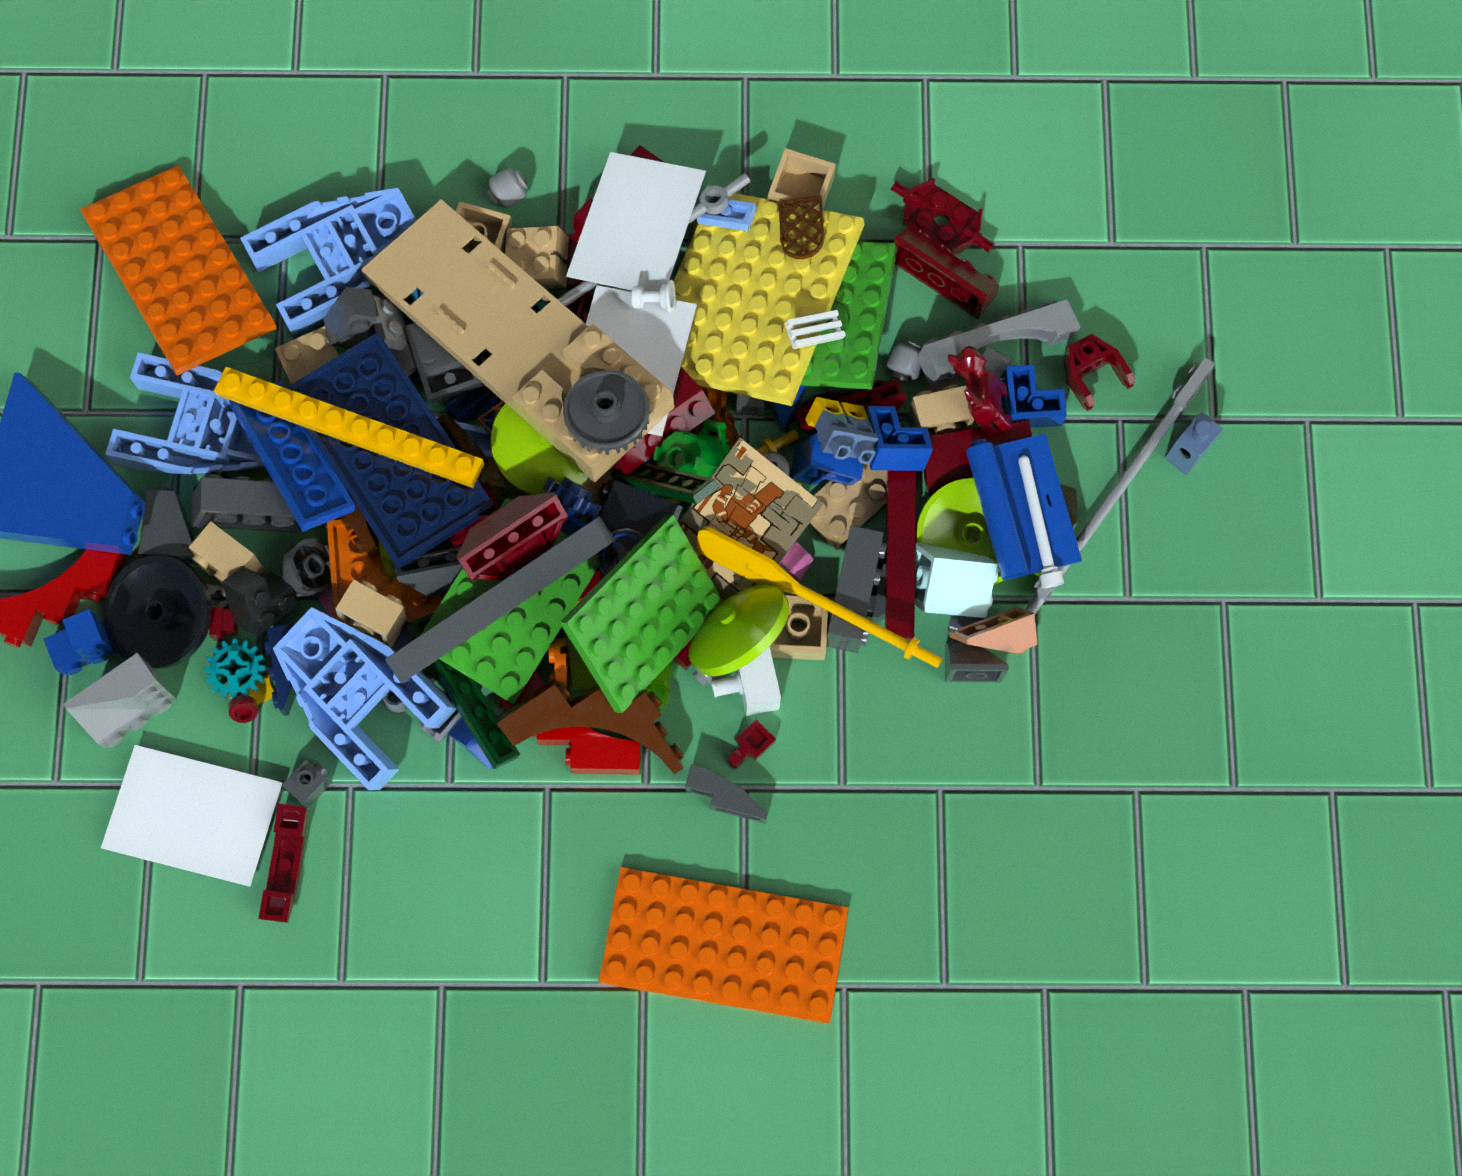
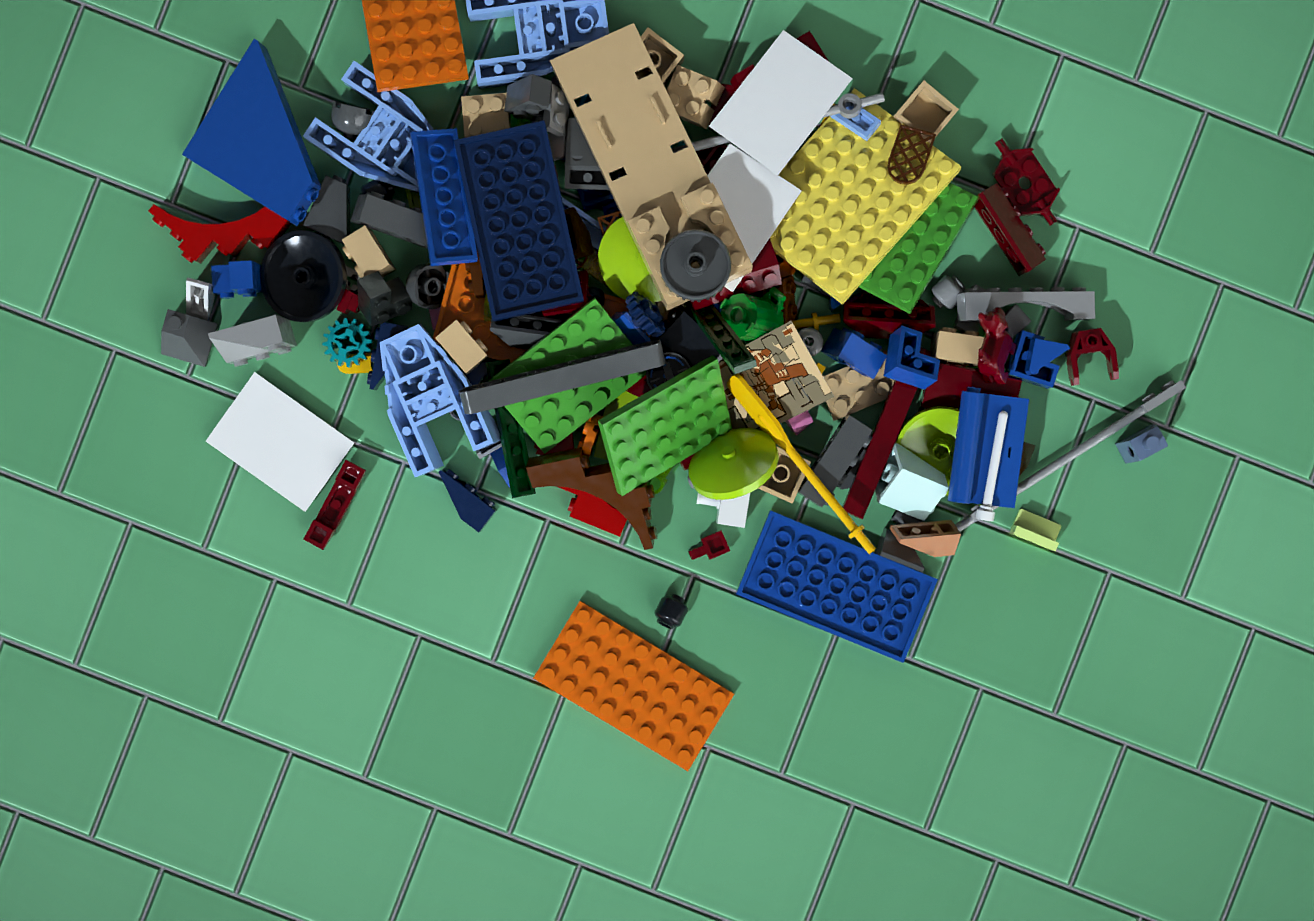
camera: 20 degrees right, 15 degrees up
yellow plate [214,367,484,488] -> none
dark red tile [228,695,258,723] -> none
dark grey brick [282,760,331,807] -> none
dark red wedge [456,492,568,580] -> none
light grey head [487,167,529,208] -> none
white piece [632,280,676,313] -> none
dark grey slope [685,764,768,824] -> none
white tile [784,310,846,349] -> none
sand blue hips [805,397,879,464] -> none
none -> dark grey slope [161,309,218,367]
none -> white slope [186,278,216,320]
none -> dark grey cylinder [331,102,375,140]
none -> dark blue slope [439,469,497,533]
none -> black head [655,594,688,629]
none -> blue plate [736,510,938,663]
none -> yellowish green panel [1009,509,1061,551]
none -> blue slope [1024,338,1070,375]

